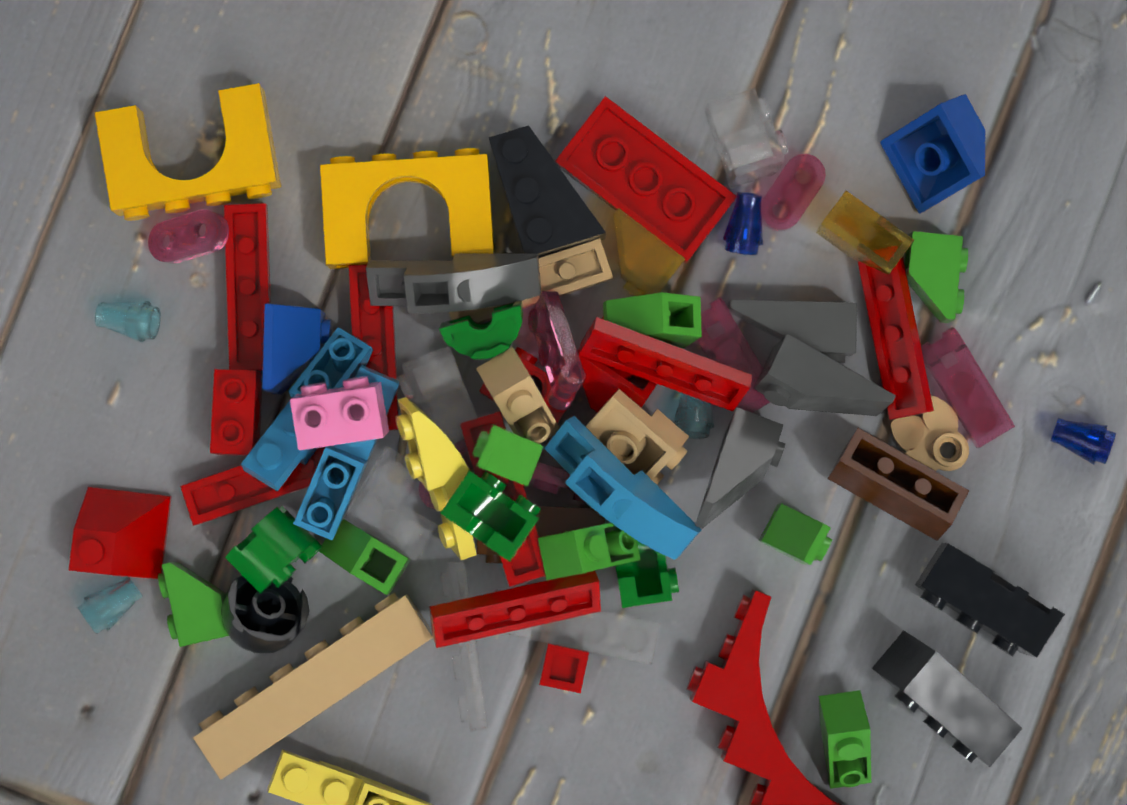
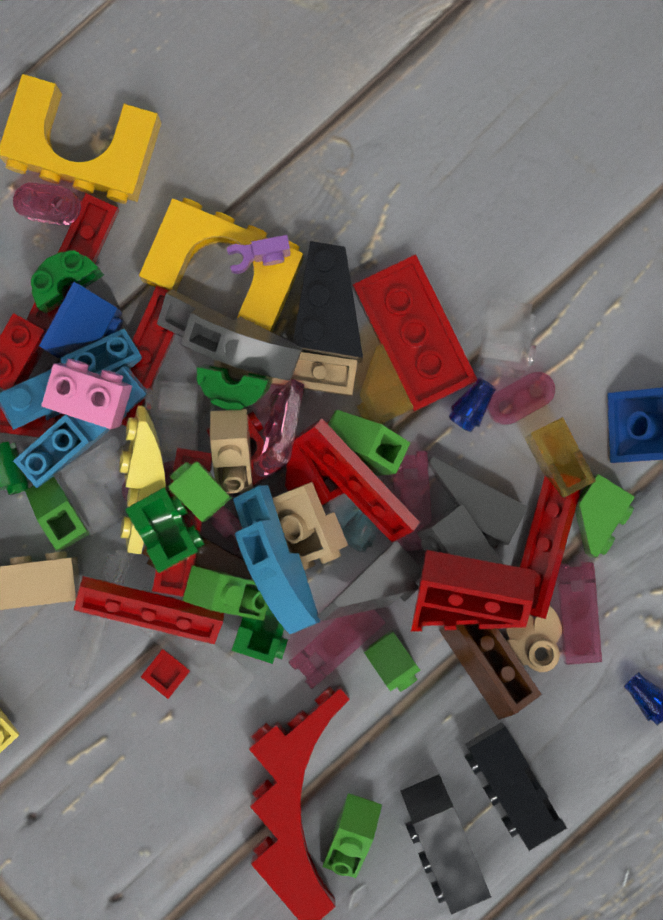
camera: 20 degrees right, 0 degrees up
none -> green cylinder [31,251,104,314]
none -> medium lavender plate [227,235,291,274]
none -> clear pink plate [288,610,386,689]
none -> red wedge [411,550,536,632]

